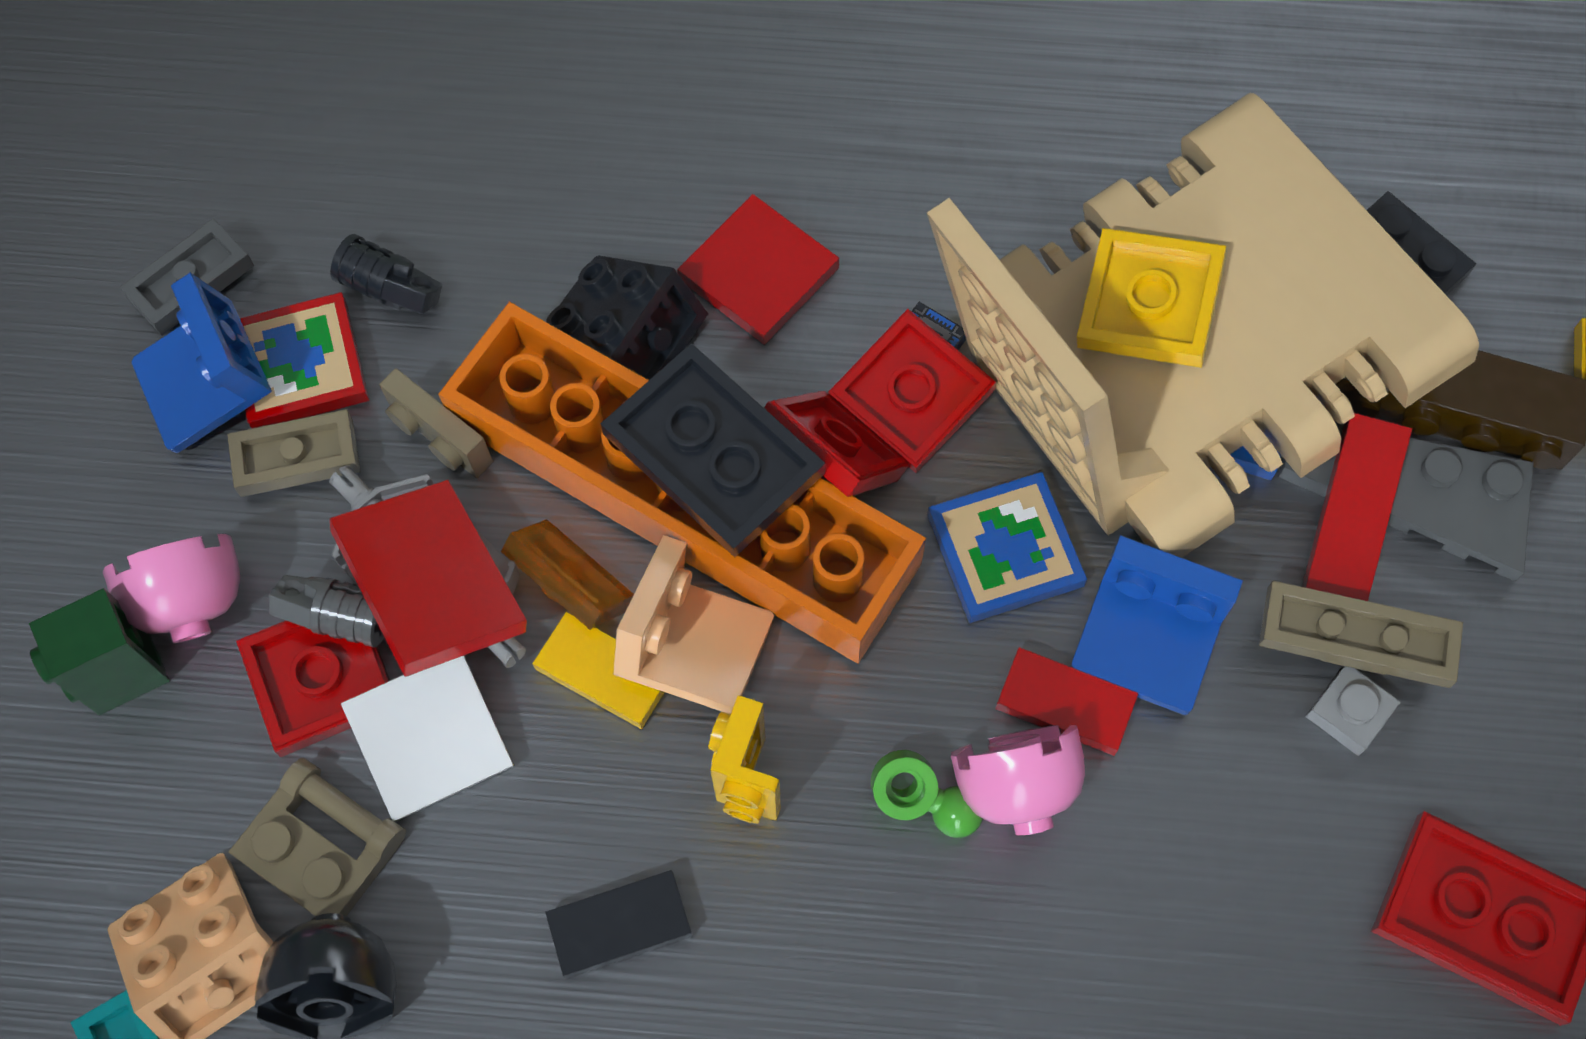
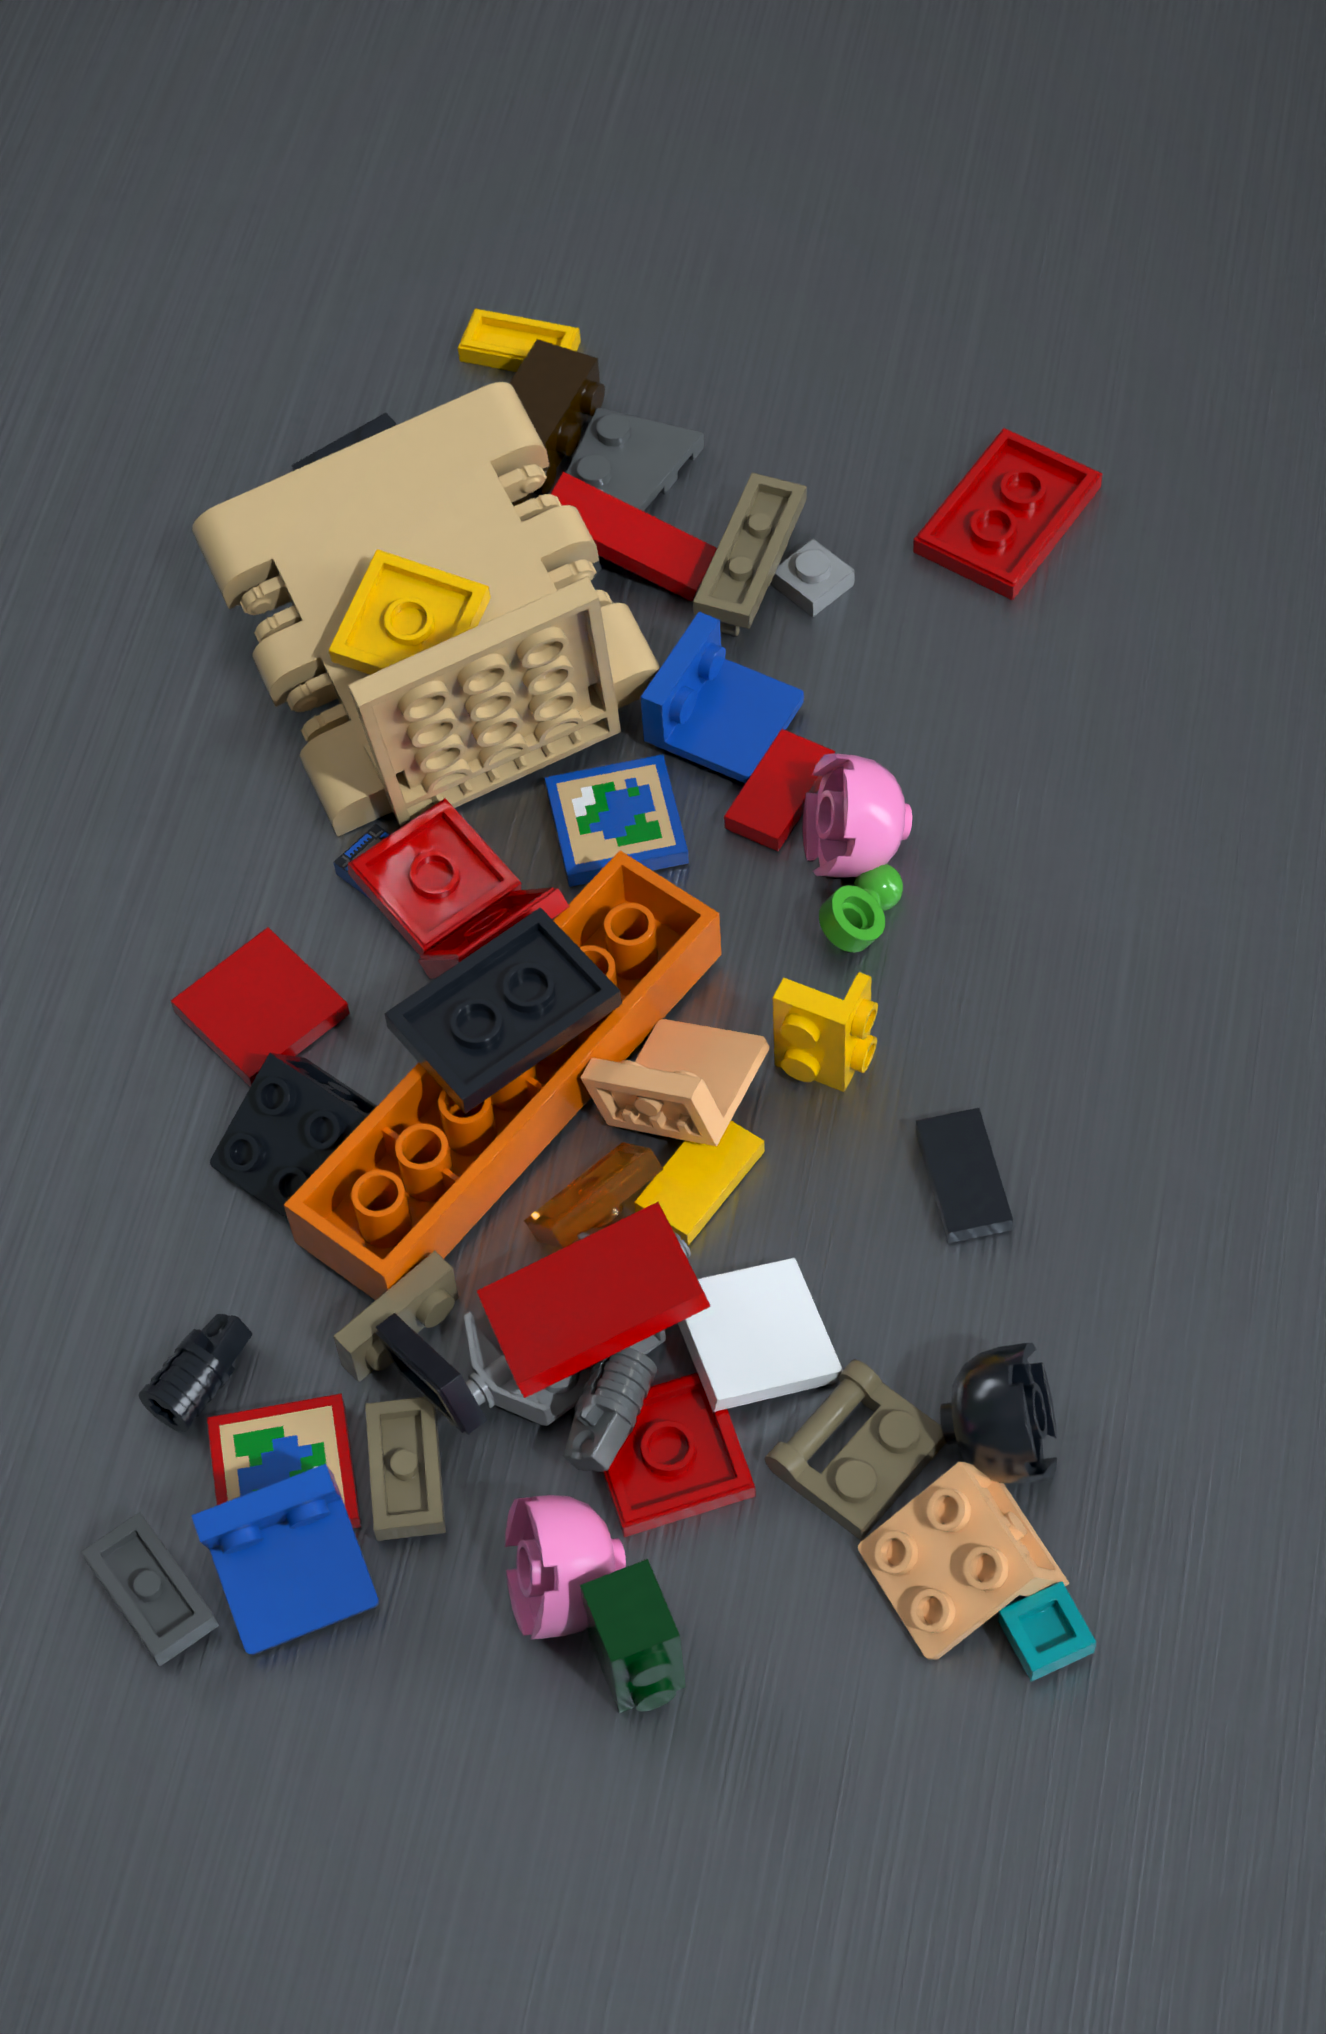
camera: 80 degrees left, 10 degrees down
none -> black tile [376,1313,487,1435]

